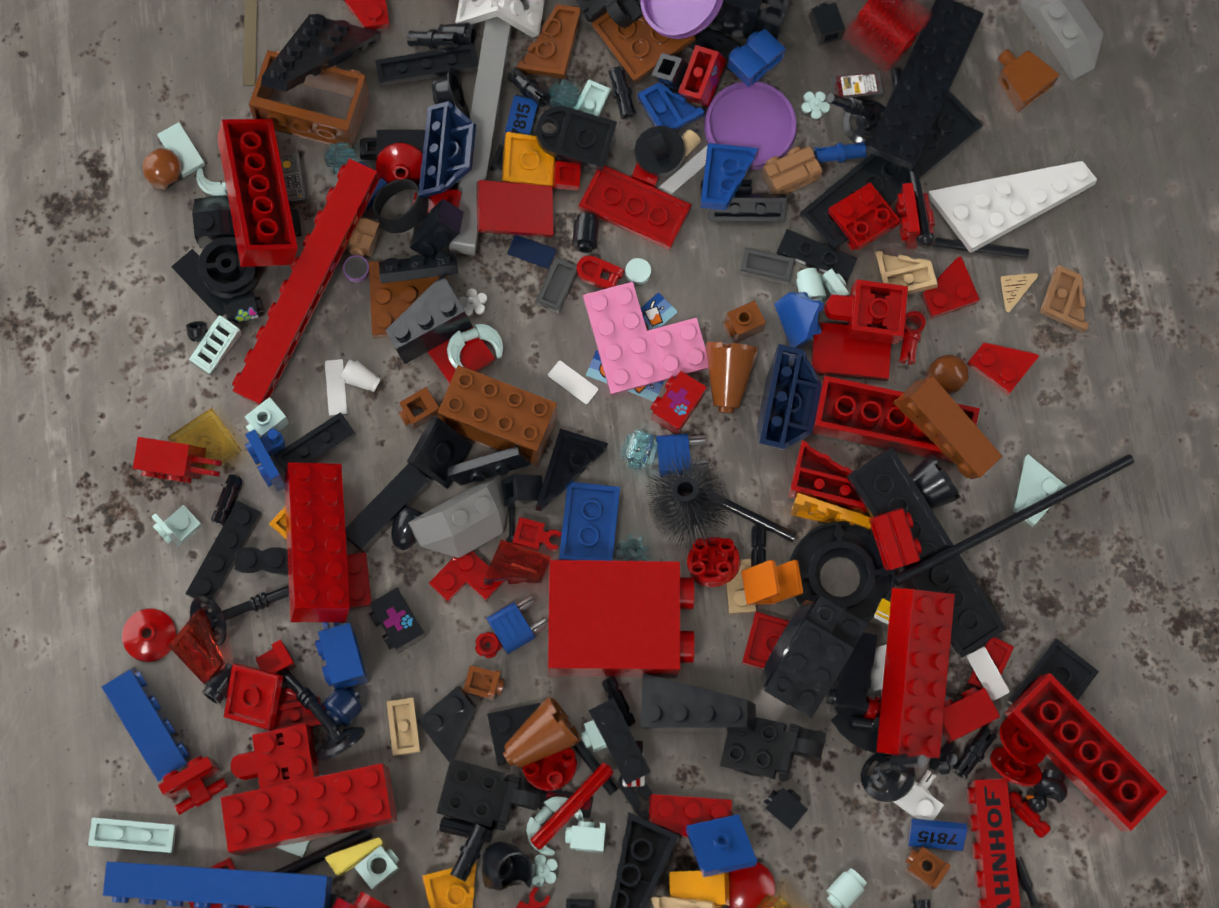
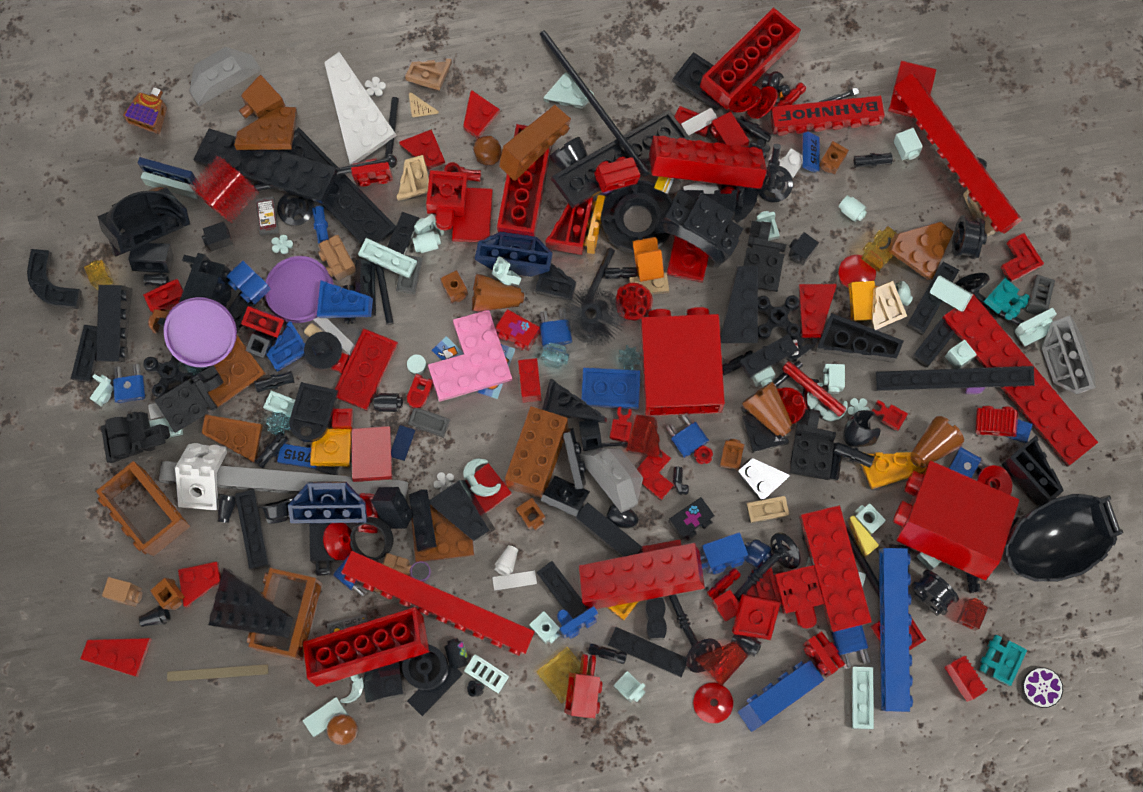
camera: 85 degrees left, 0 degrees up
clear light blue gear [325,142,356,174] -> none
black pin [407,29,459,49] -> none
white sticker [548,361,598,404] -> none
blue plate [686,814,757,878] -> none
blue slope [774,292,824,349] -> none
red plate [828,182,900,251] -> none
none -> dark orange plate [235,107,297,150]
none -> light aqua tile [358,238,417,279]
none -> white plant [365,77,386,97]
none -> black bar [375,264,394,325]
none -> light aqua bracket [492,257,521,285]
none -> red brick [518,358,542,403]
none -> black wing [535,263,576,302]
none -> black arm [673,466,689,495]
none -> red axle [707,568,741,600]
none -> light aqua bracket [755,211,780,241]
none -> black gear [758,295,801,340]
none -> blue piece [831,625,870,669]

